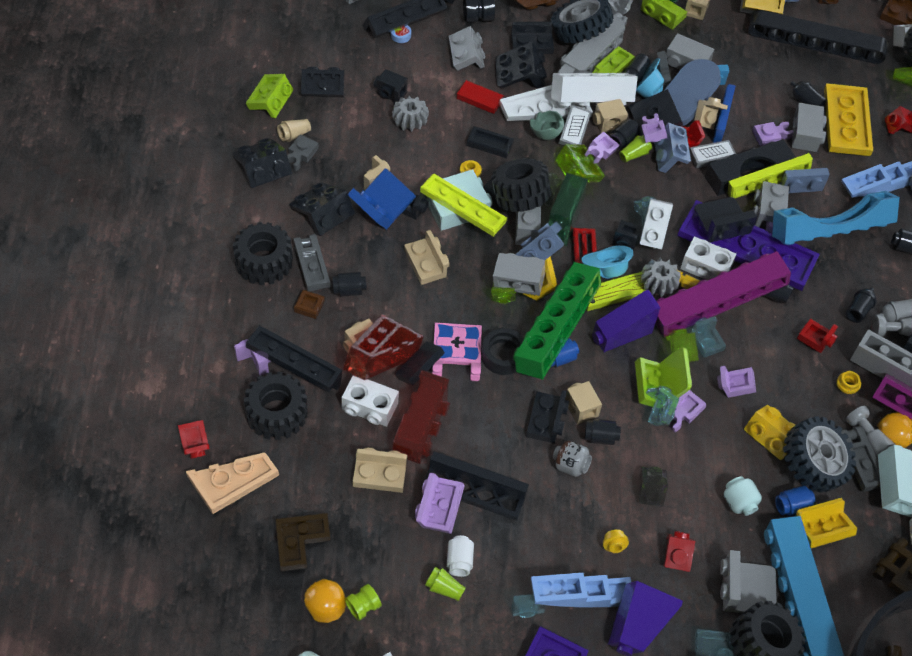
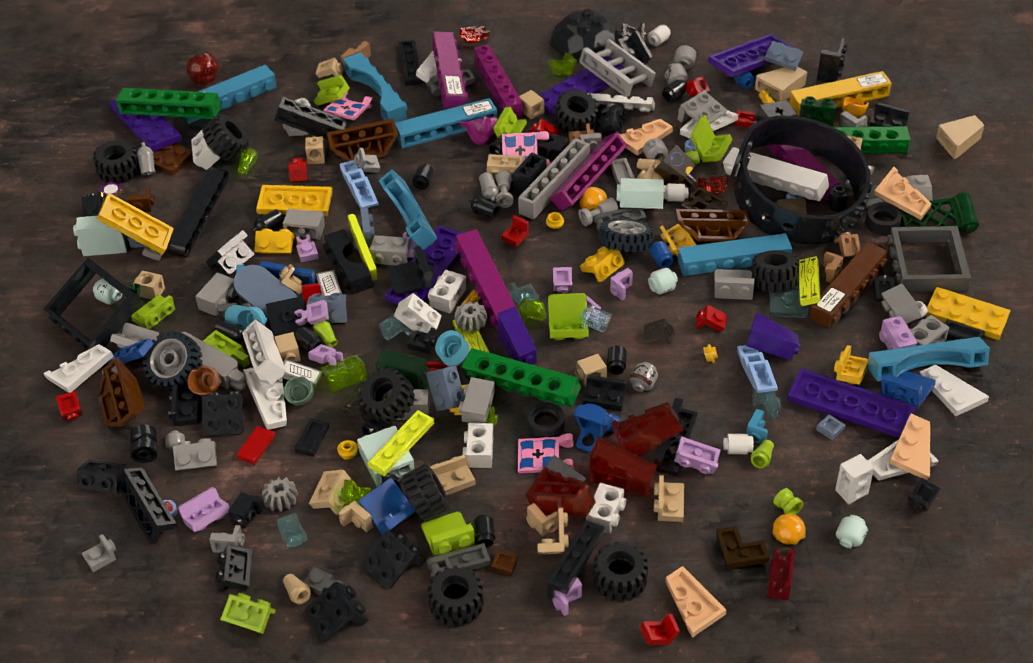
camera: 85 degrees left, 10 degrees down
none -> light grey piece [165,430,185,450]
none -> lavender bracket [178,487,230,532]
none -> dark orange hair [187,366,220,396]
none -> bracket [206,230,254,276]
none -> light grey bracket [209,525,245,553]
none -> yellow bracket [254,229,295,255]
none -> clear light blue bracket [276,513,308,548]
none -> tan bracket [309,470,354,514]
none -> clear neon green bracket [340,480,372,507]
none -> black tyre [402,463,450,522]
none -> lime bracket [421,512,475,557]
none -> white brick [463,423,493,468]
none -> tan bracket [537,508,568,554]
none -> blue piece [574,404,622,453]
none -> lavender bracket [610,268,633,300]
none -> clear red wedge [612,402,684,461]
none -> reddish brown wedge [675,209,750,242]
none -> dark azure bracket [746,409,768,444]
none -> dark red hinge [767,549,795,600]

